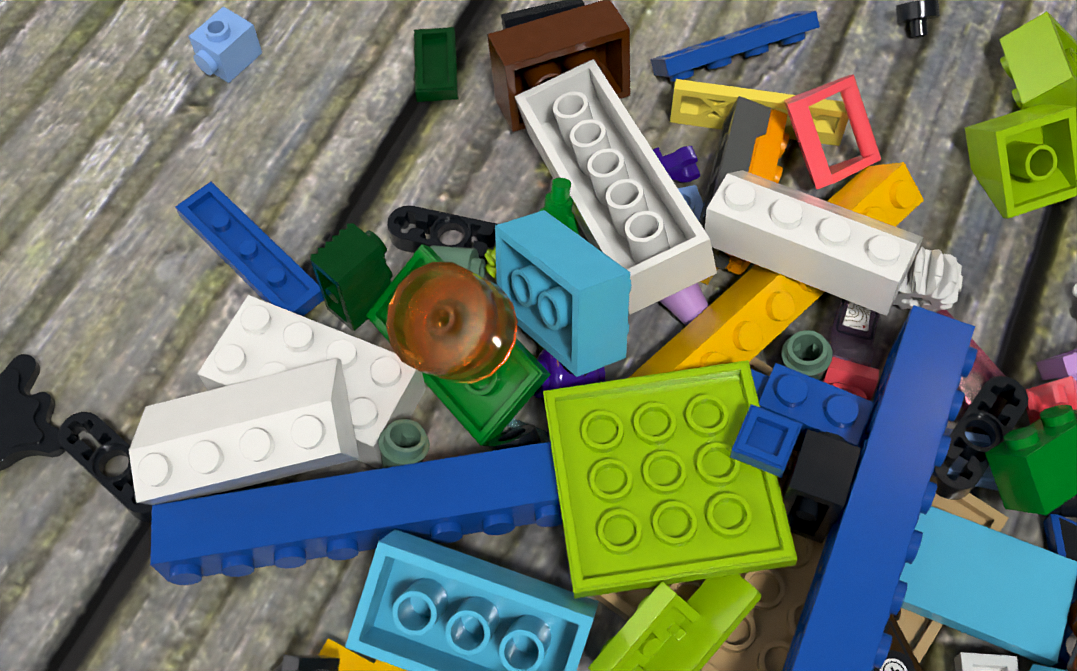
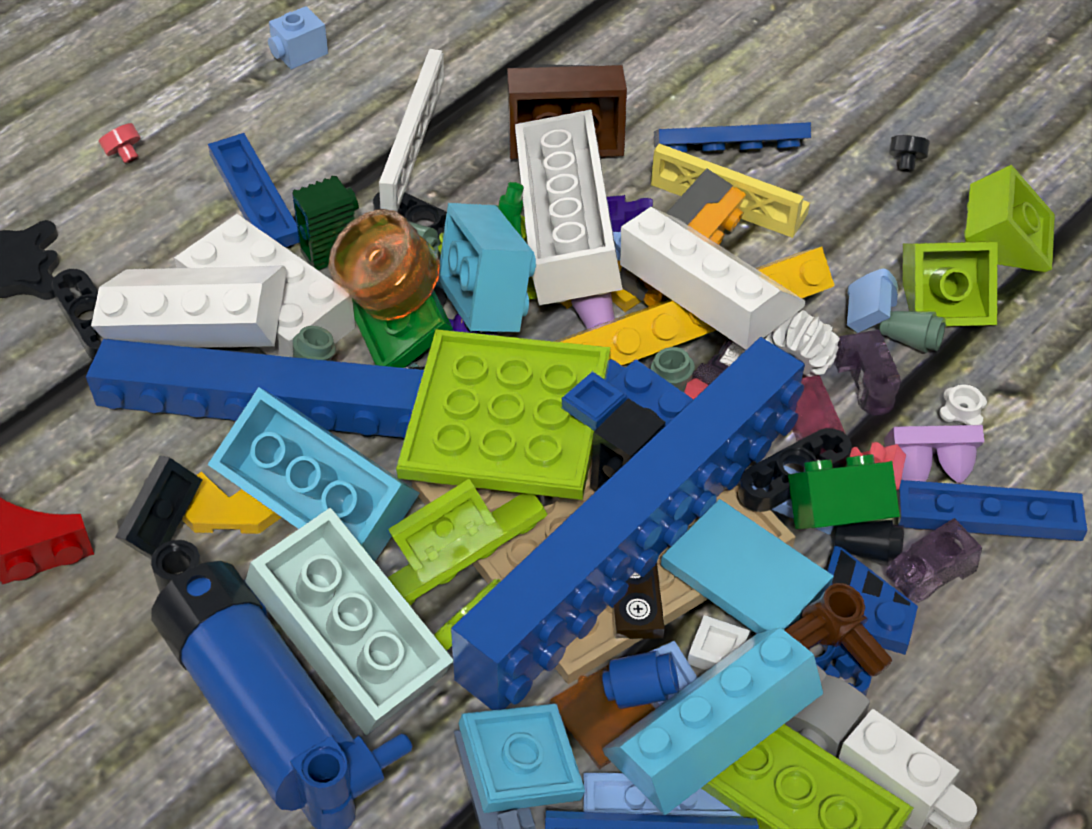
camera: 15 degrees right, 10 degrees down
dark green tile [414,27,458,102] -> none
coral tile [784,74,881,189] -> none
none -> coral tile [99,123,141,163]
none -> white tile [379,49,444,215]
none -> clear purple leg [834,330,901,415]
none -> light blue tile [847,268,898,333]
none -> sand green cone [880,311,946,353]

